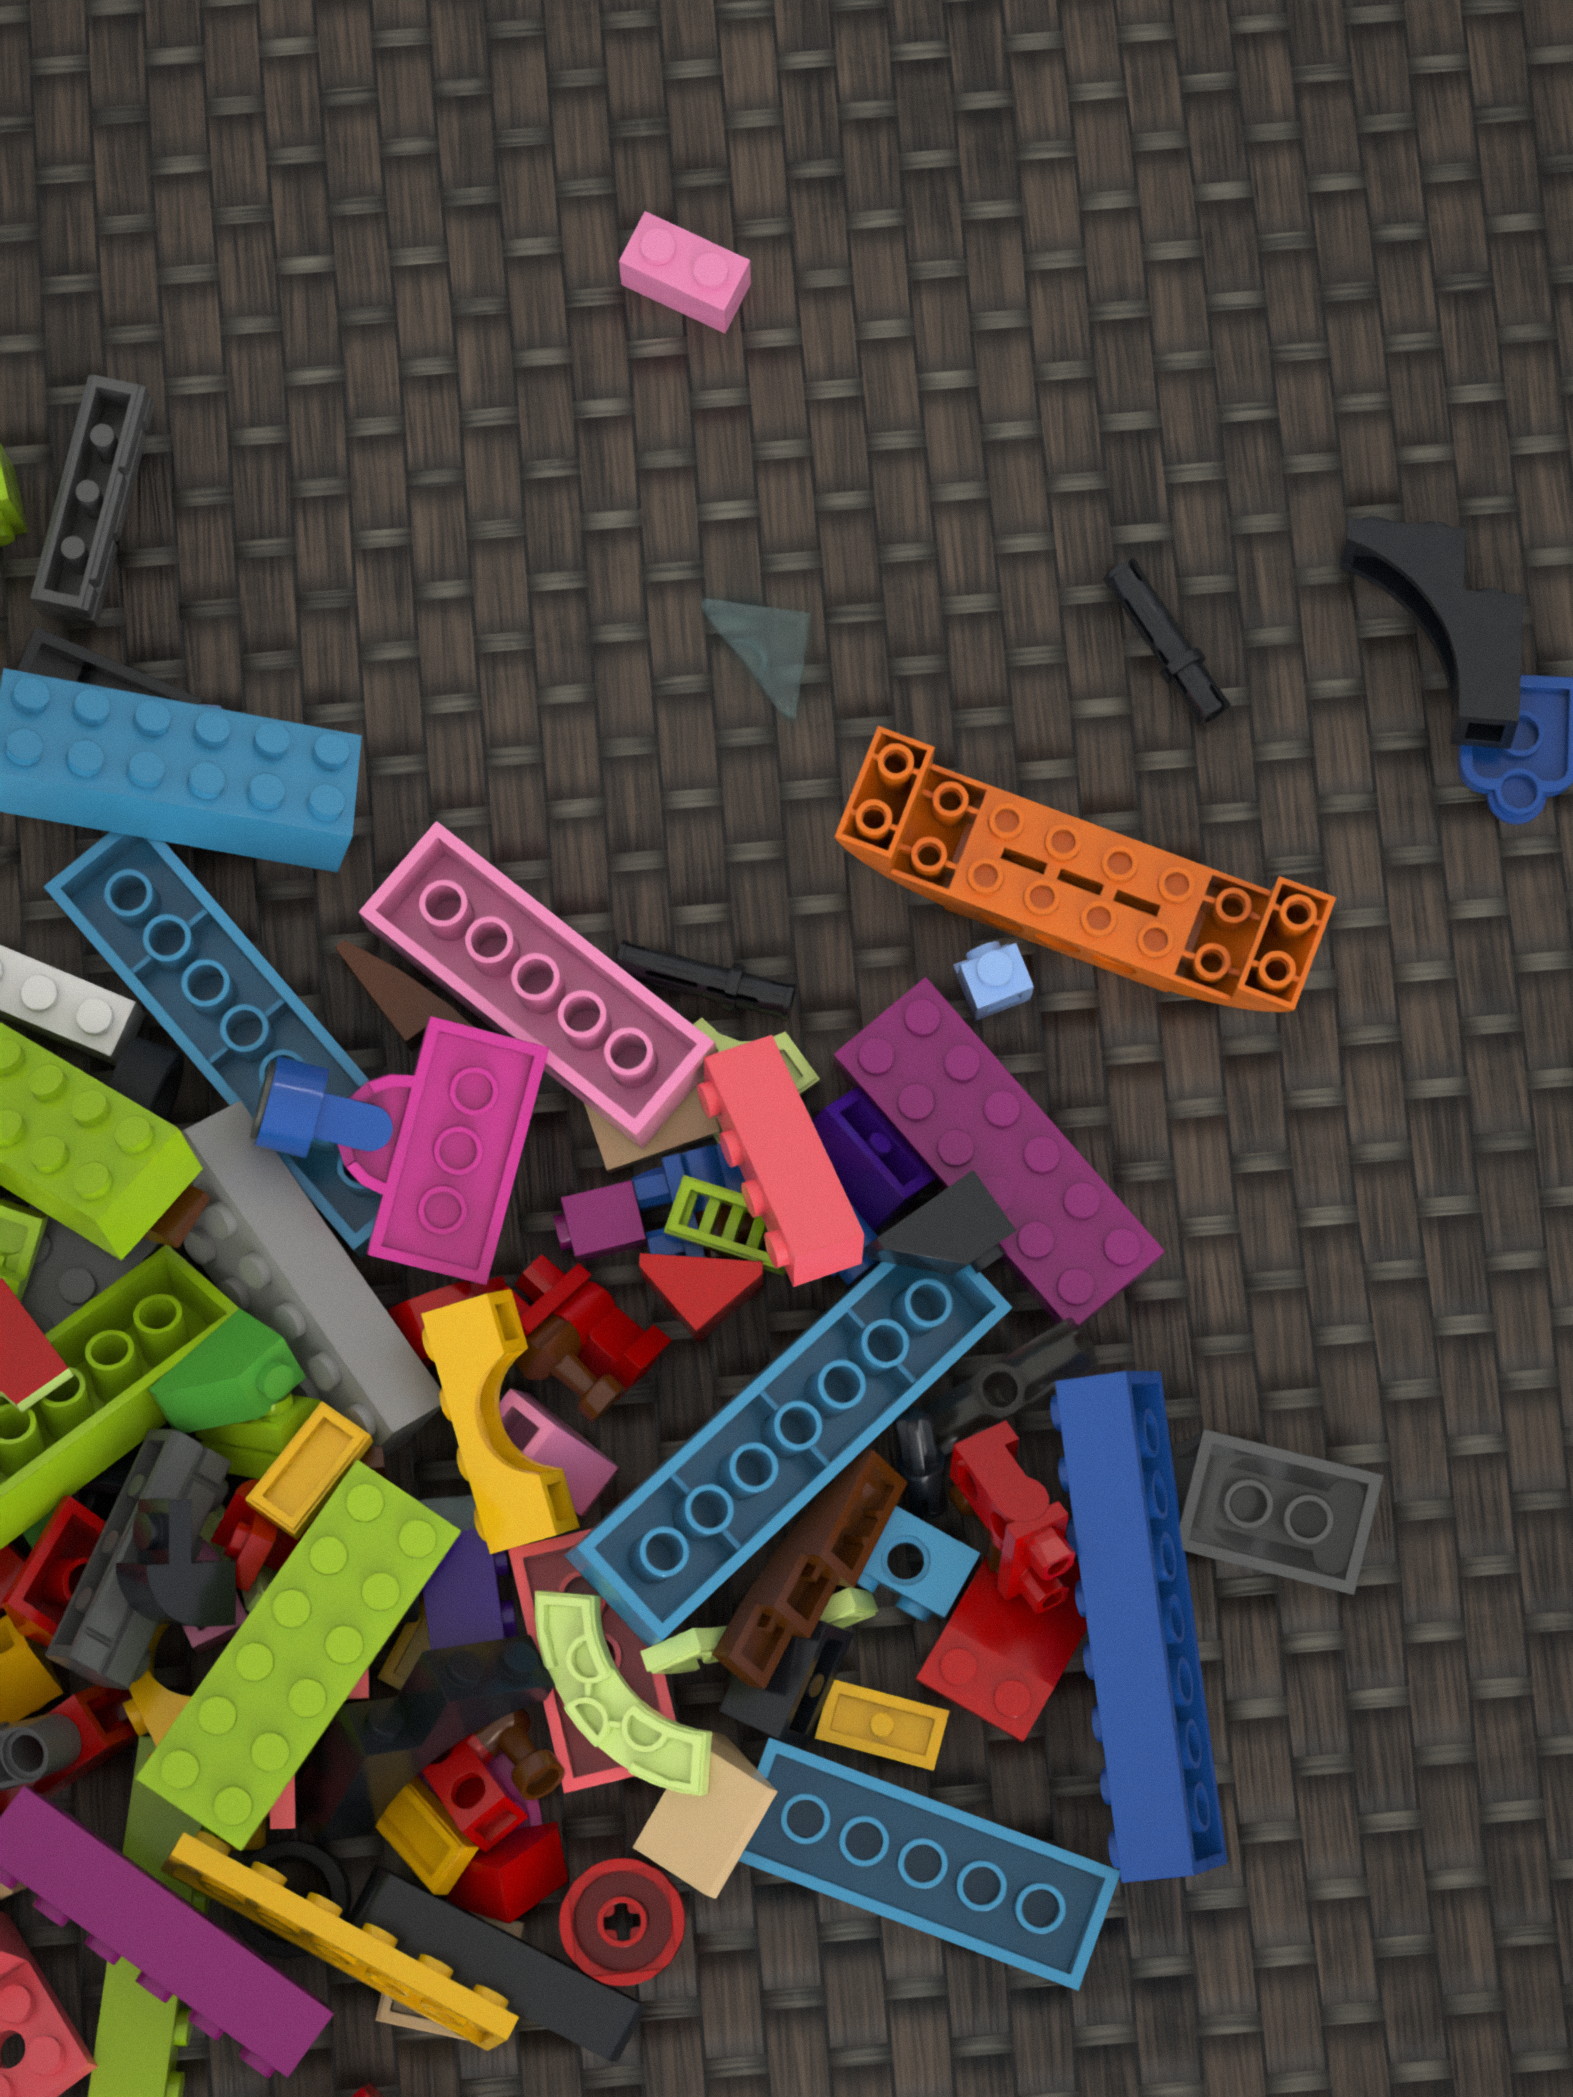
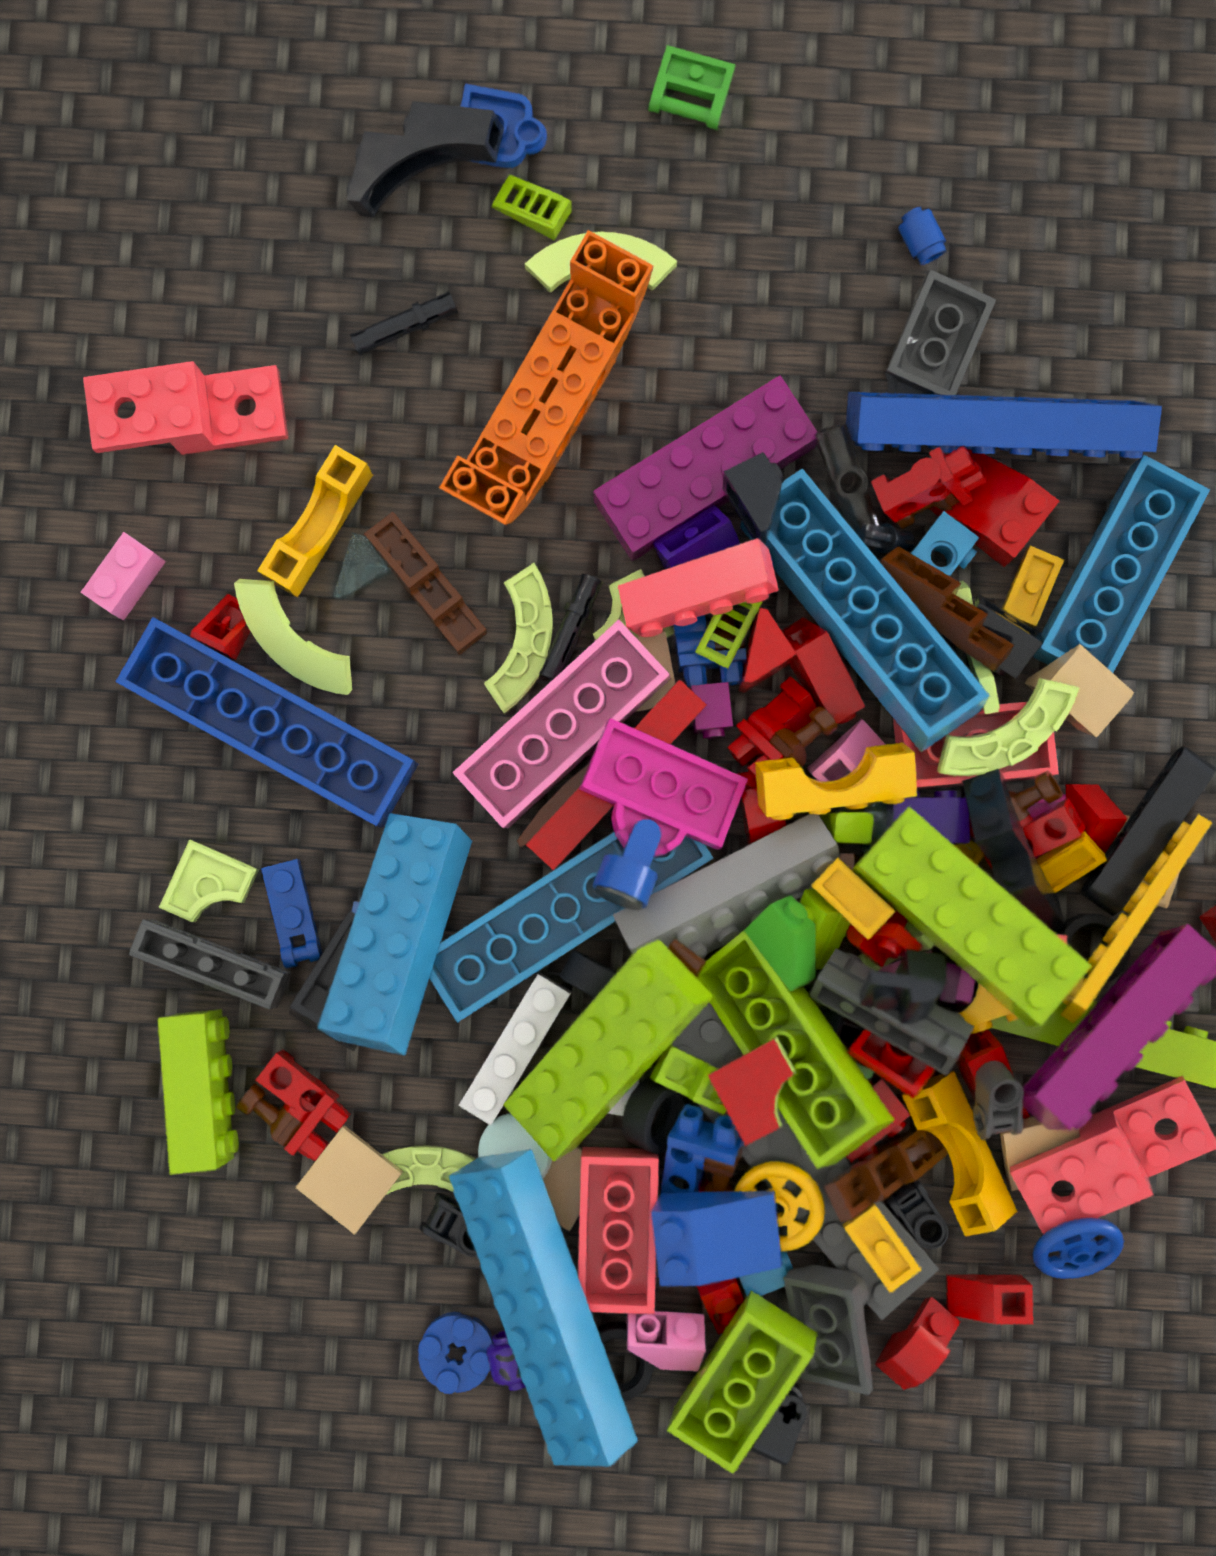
camera: 80 degrees left, 5 degrees up
red brick [559,1857,686,1986] -> none
light blue brick [953,941,1034,1021] -> none
none -> coral bracket [83,361,288,455]
none -> blue brick [115,617,419,828]
none -> yellowish green tile [159,840,259,922]
none -> red slope [190,594,250,660]
none -> yellowish green tile [234,579,352,695]
none -> yellow arch [257,445,373,598]
none -> blue plate [261,859,323,969]
none -> reddish brown slope [364,512,488,655]
none -> yellowish green tile [484,563,553,715]
none -> lime slope [492,174,572,241]
none -> yellowish green tile [525,232,677,292]
none -> red tile [526,679,707,870]
none -> red slope [781,618,866,724]
none -> lime slope [819,812,874,844]
none -> blue brick [898,207,947,266]
none -> magenta slope [940,963,975,1006]

